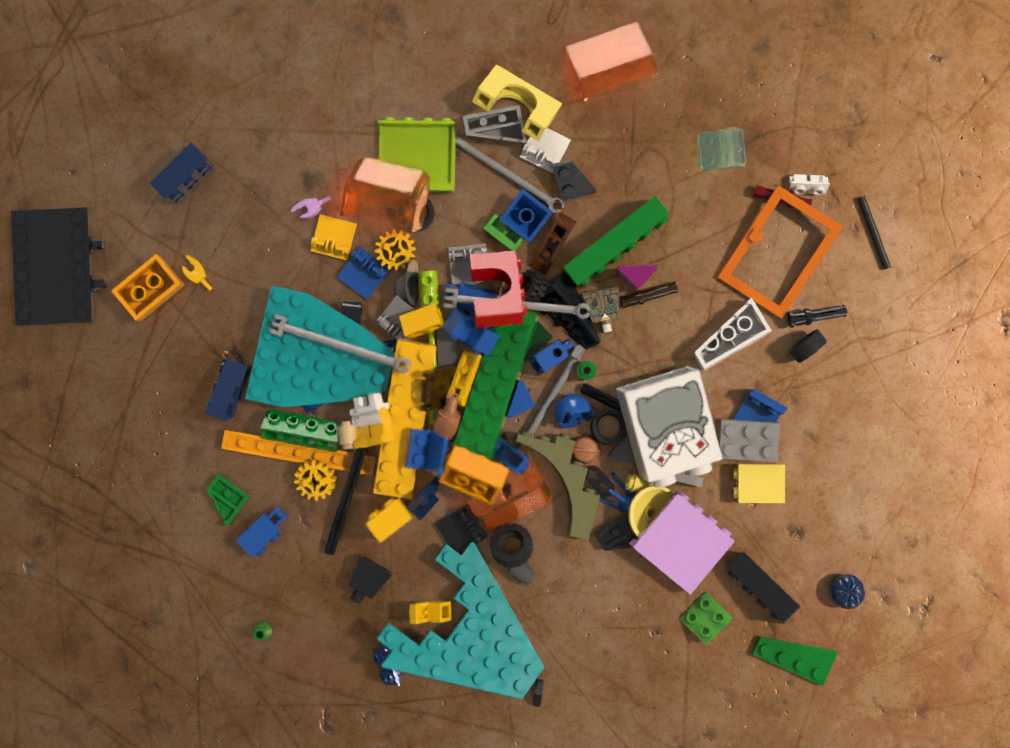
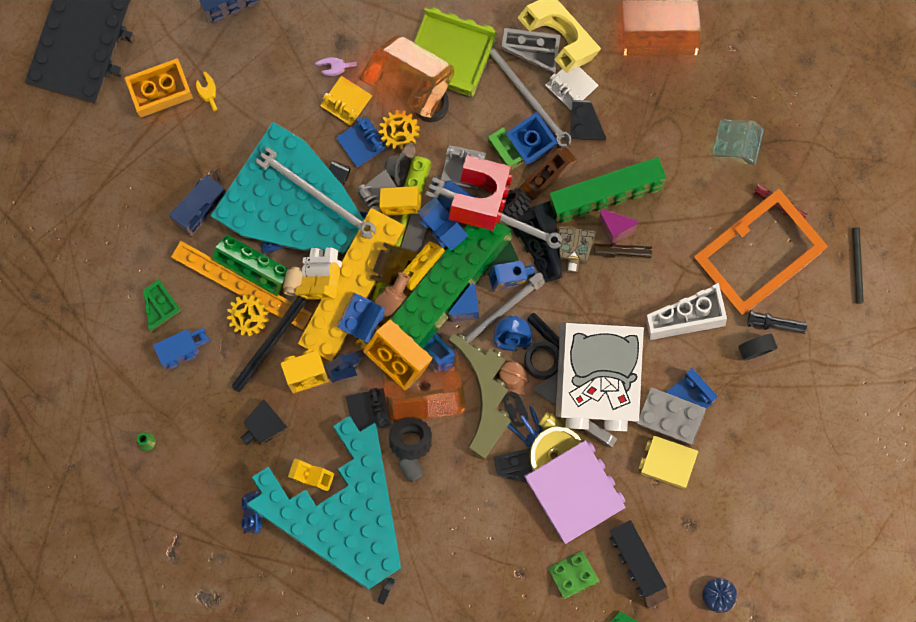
camera: 30 degrees right, 10 degrees down
green brick [576,361,596,380] -> none
white hinge [788,174,830,195] -> none

